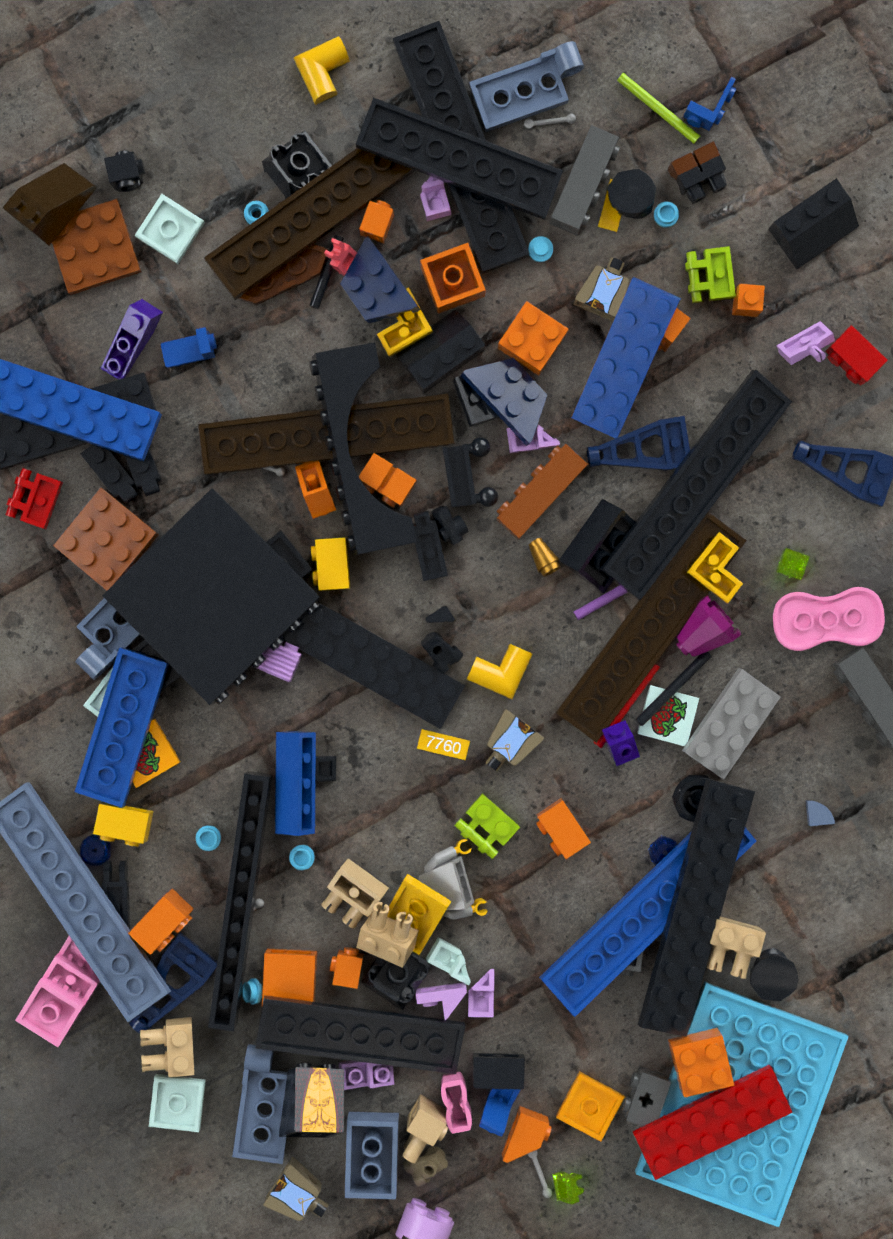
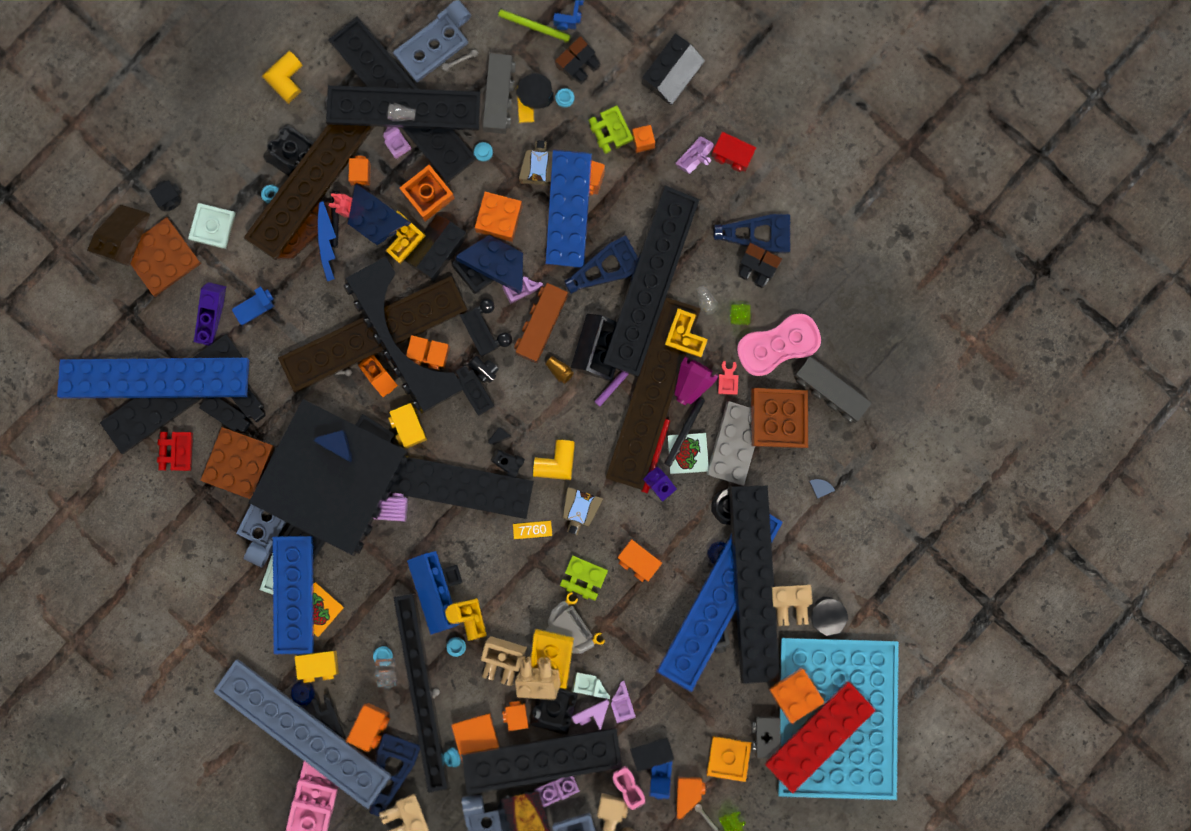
camera: 15 degrees left, 5 degrees down
none -> dark blue slope [314,430,352,462]
none -> blue slope [317,201,336,281]
none -> clear brick [375,658,398,689]
none -> clear cone [387,102,416,121]
none -> yellow brick [446,599,487,641]
none -> clear cone [696,285,719,315]
none -> coral plate [718,361,738,395]
none -> black hips [738,243,782,288]
none -> dark orange plate [751,388,808,448]

